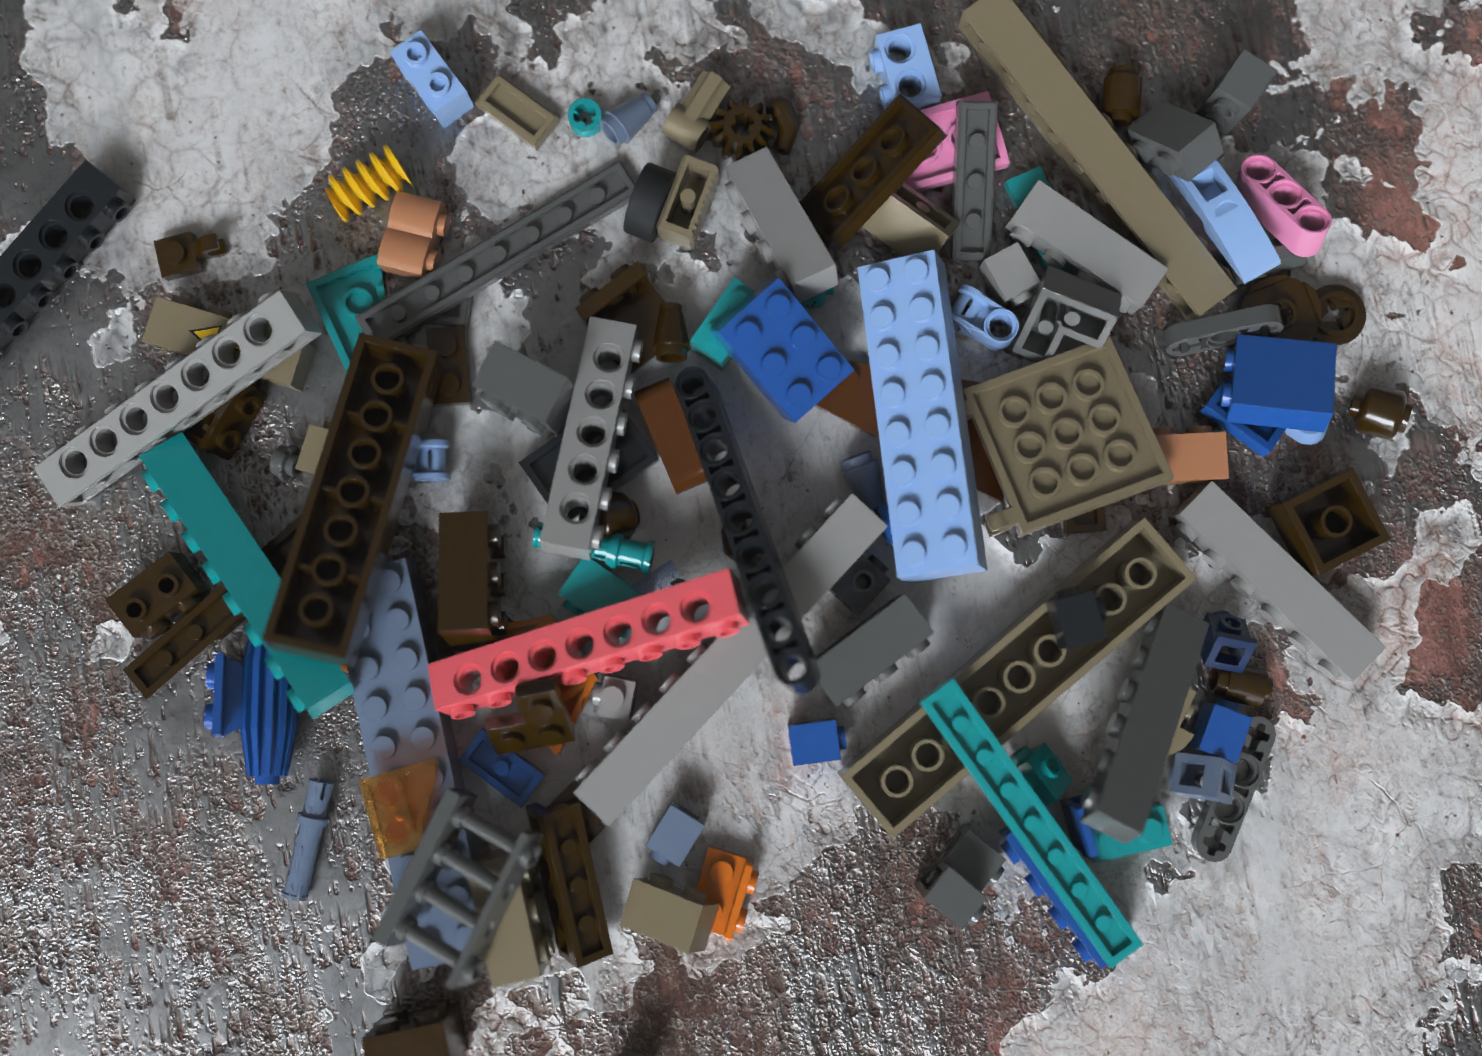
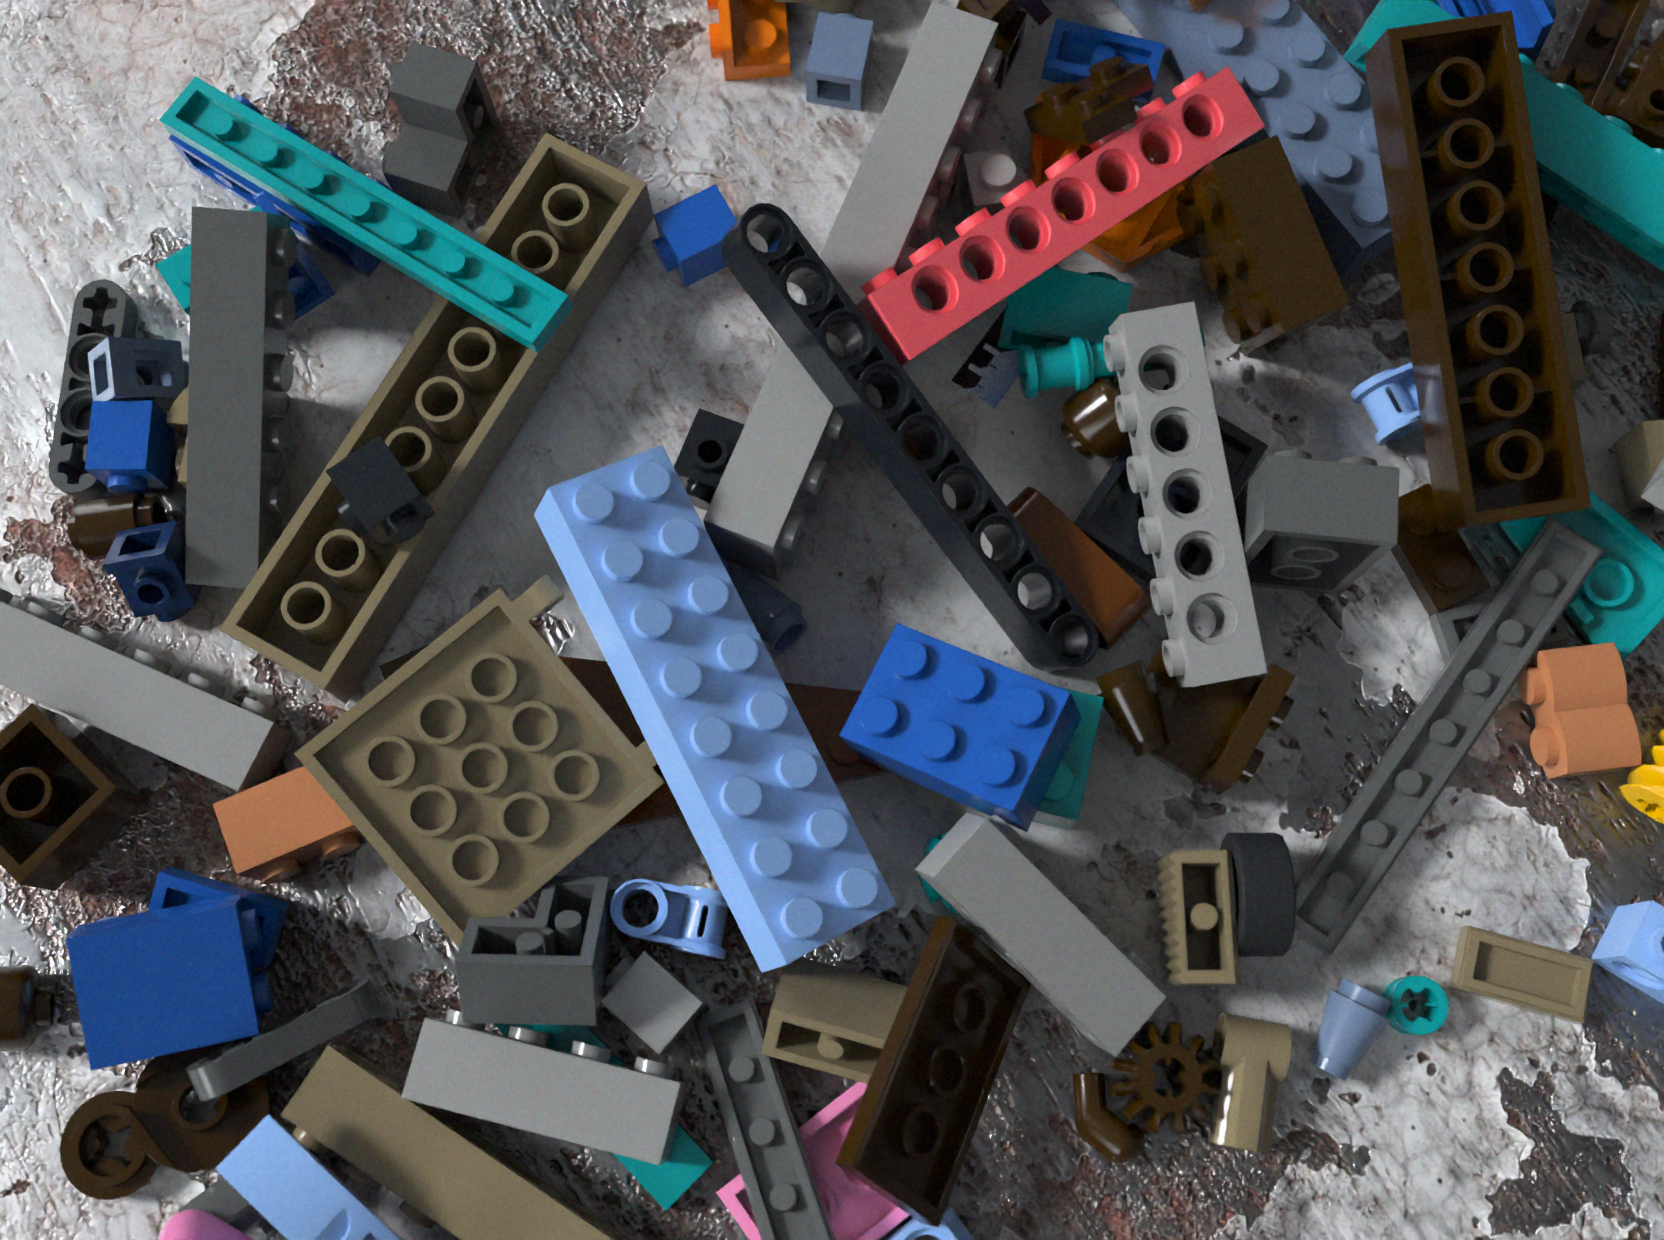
camera: 160 degrees right, 10 degrees down
dark grey brick [804,593,935,707] -> none
teal brick [1010,742,1074,806] -> none

